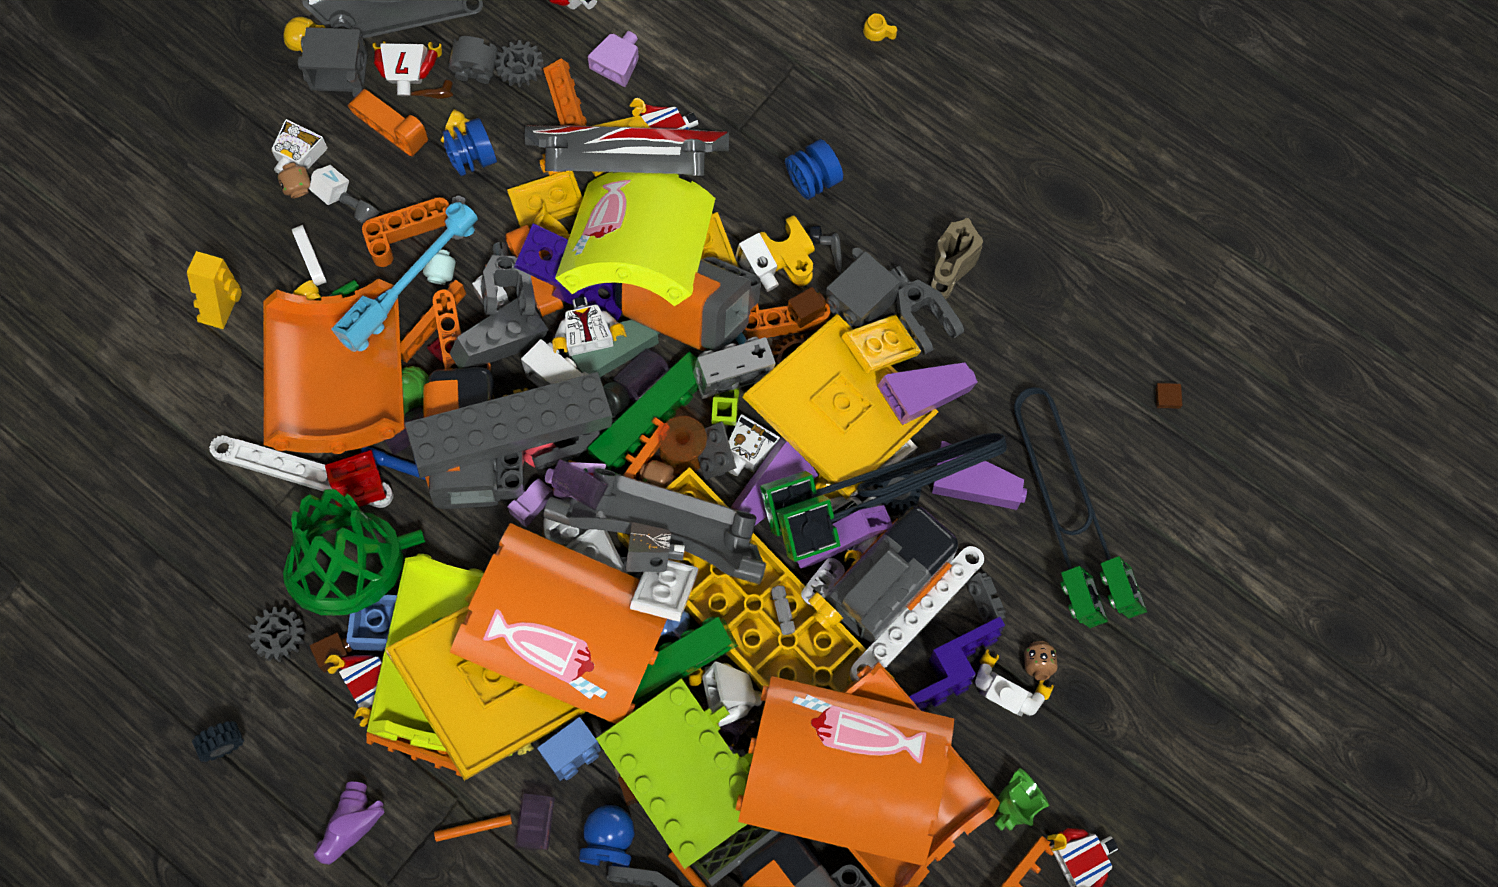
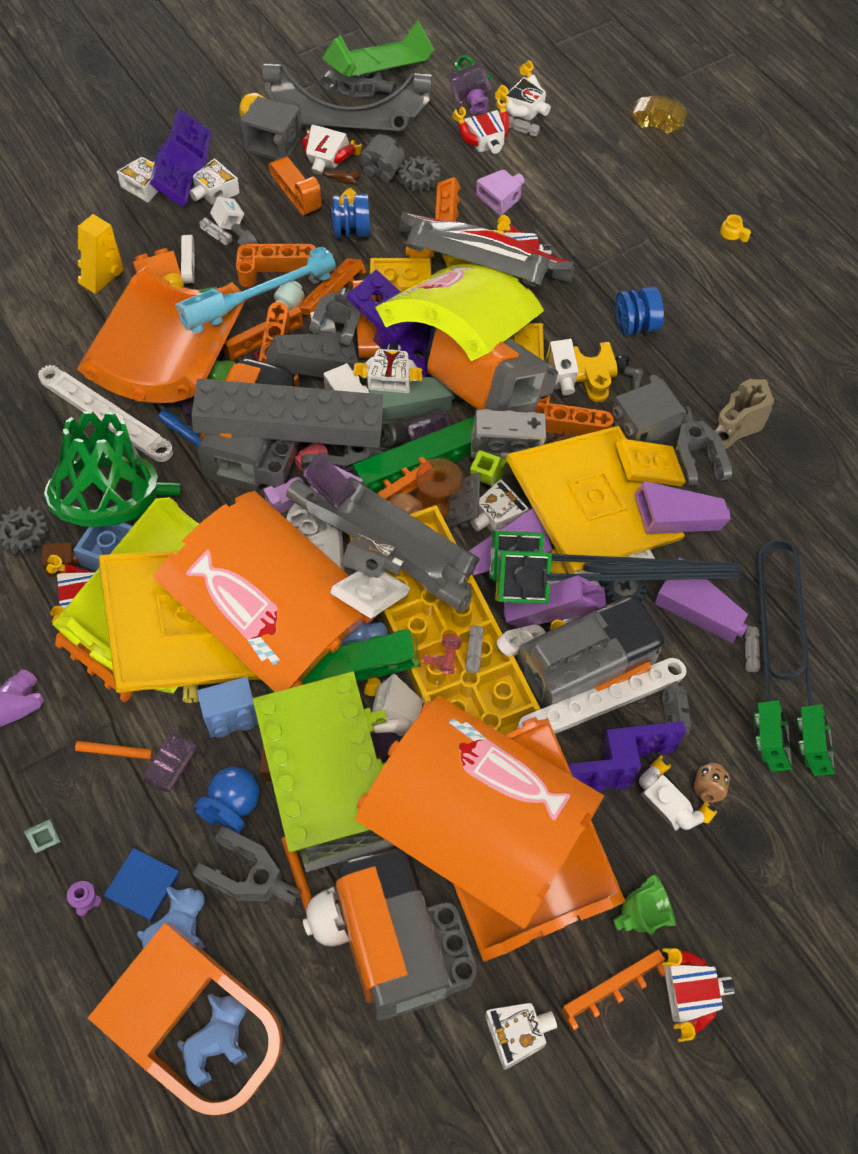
camera: 20 degrees right, 10 degrees down
medium nougat head [277,163,311,199] -> none
red slope [325,450,387,507] -> none
reddish brown brick [788,287,826,328] -> none
yellow piece [808,592,844,630] -> none
none -> white torso [117,157,158,203]
none -> orange slope [131,248,181,278]
none -> dark purple bracket [149,109,212,206]
none -> light grey axle [199,218,233,245]
none -> orange hinge [298,258,366,320]
none -> clear pink piece [423,634,462,674]
none -> light grey axle [744,626,760,673]

